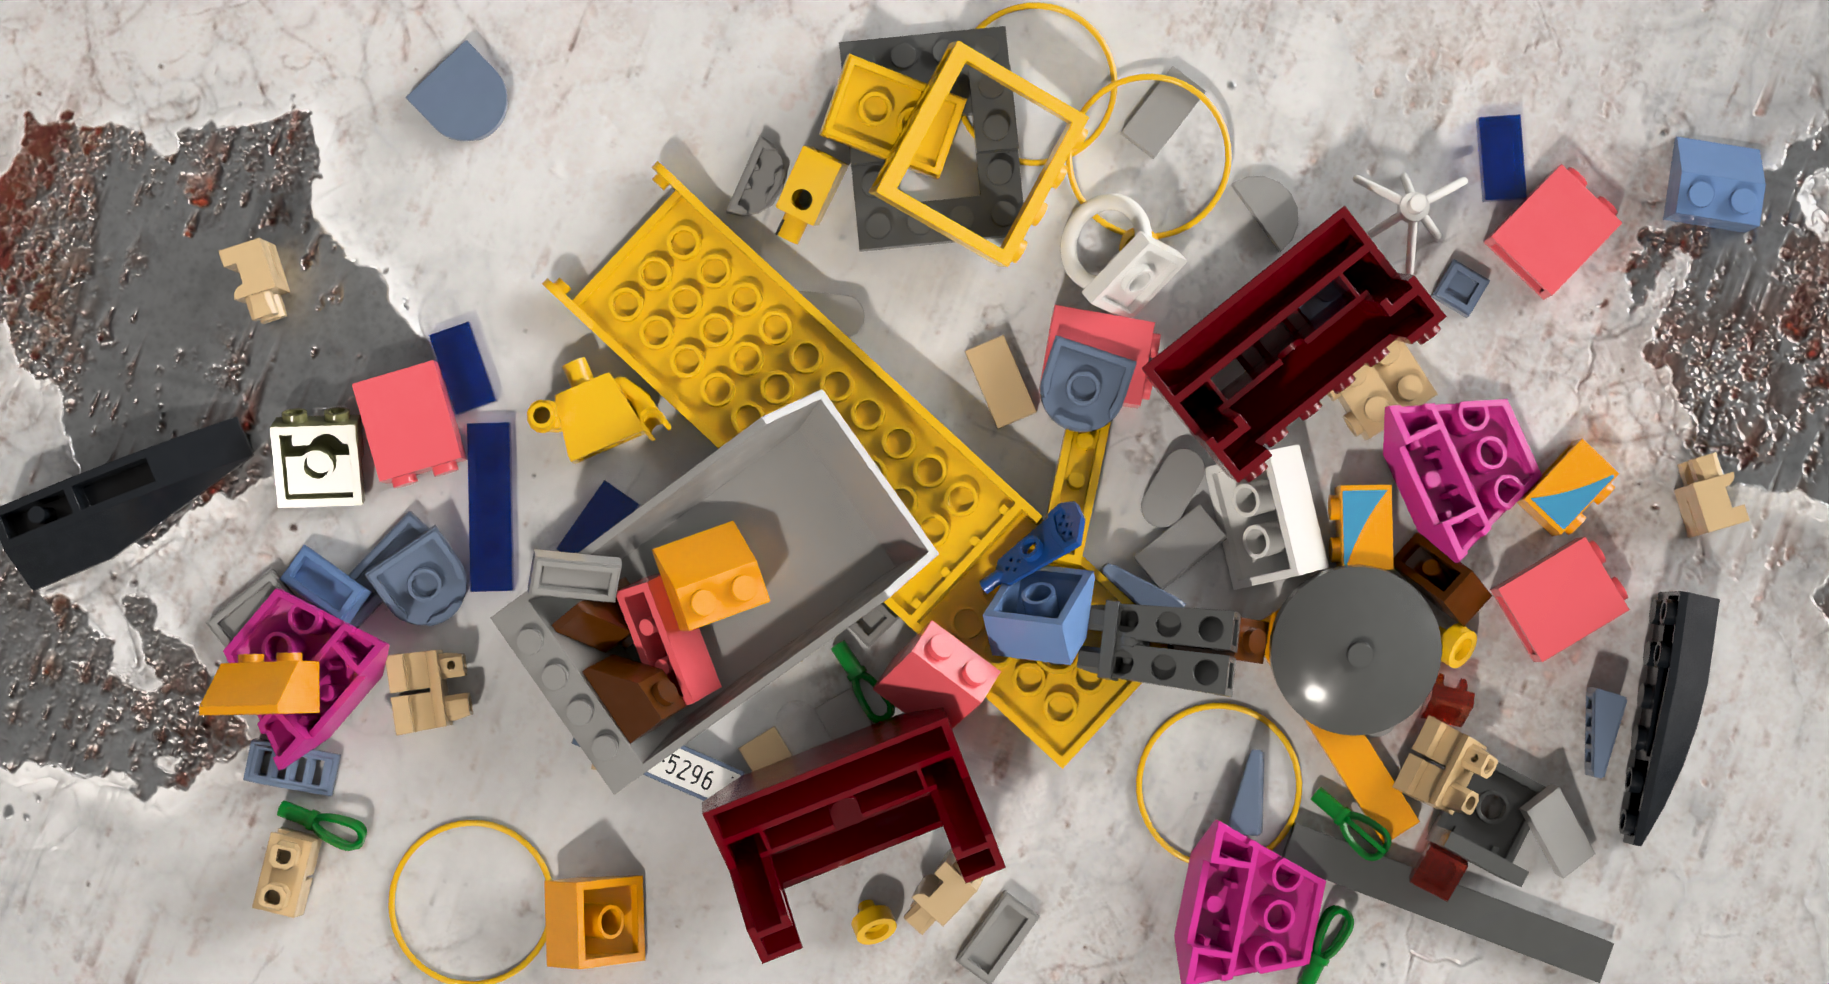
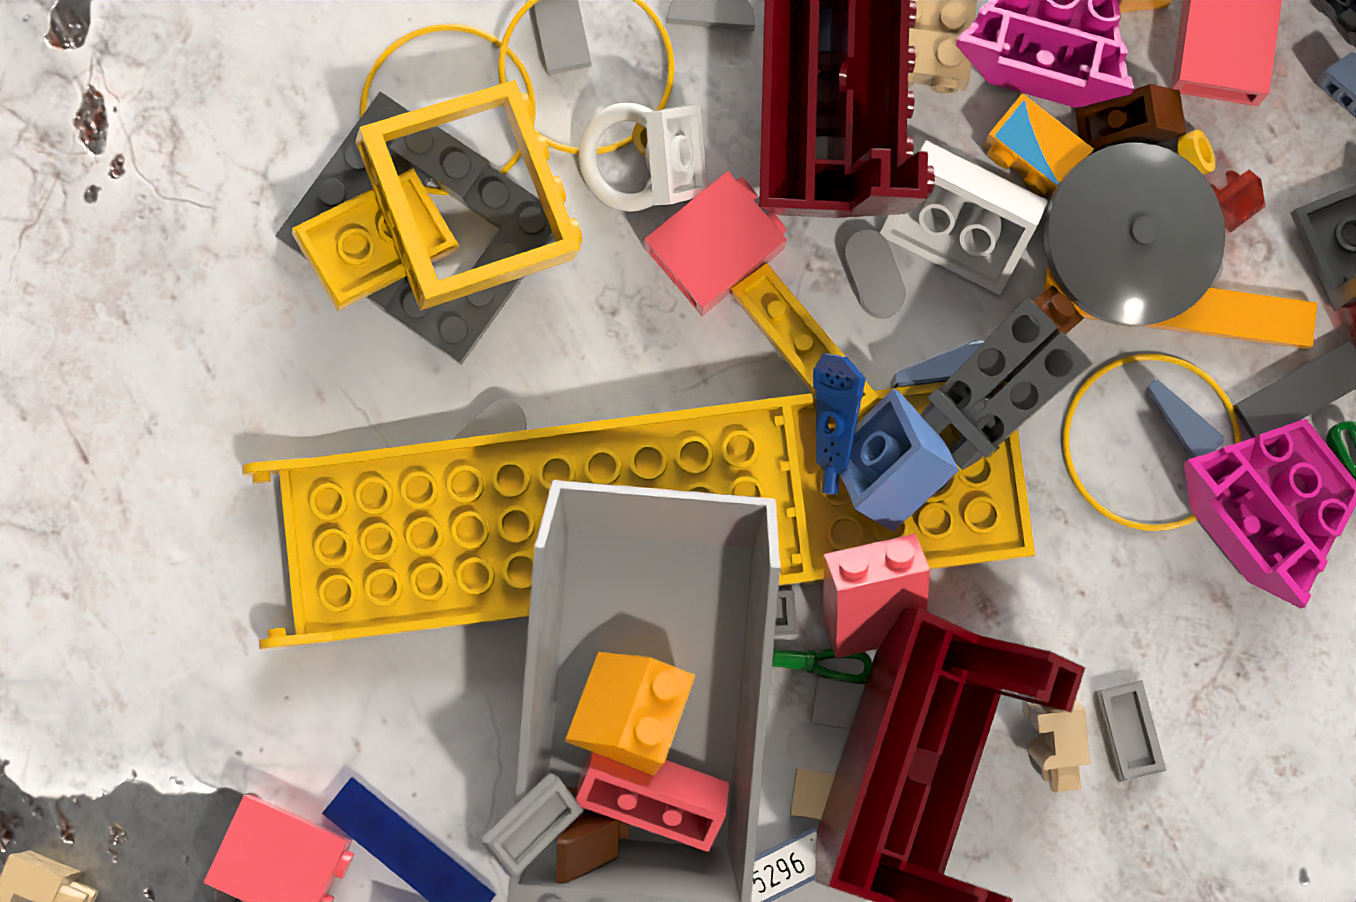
camera: 50 degrees left, 5 degrees down
sand blue tile [405,40,508,141] -> none
clear blue tile [429,321,498,415] -> none
yellow torso [527,357,671,464] -> none
clear blue tile [556,480,640,553] -> none
reddish brown slope [582,654,687,744] -> none
light grey tile [726,135,785,217] -> none
yellow torso [775,145,849,245] -> none
yellow tile [851,899,897,945] -> none
tan tile [965,335,1037,429] -> none
sand blue tile [1040,335,1137,432] -> none
light grey tile [1134,504,1227,590] -> none
green piece [1310,787,1392,861] -> none
tan hips [1392,715,1498,816] -> none

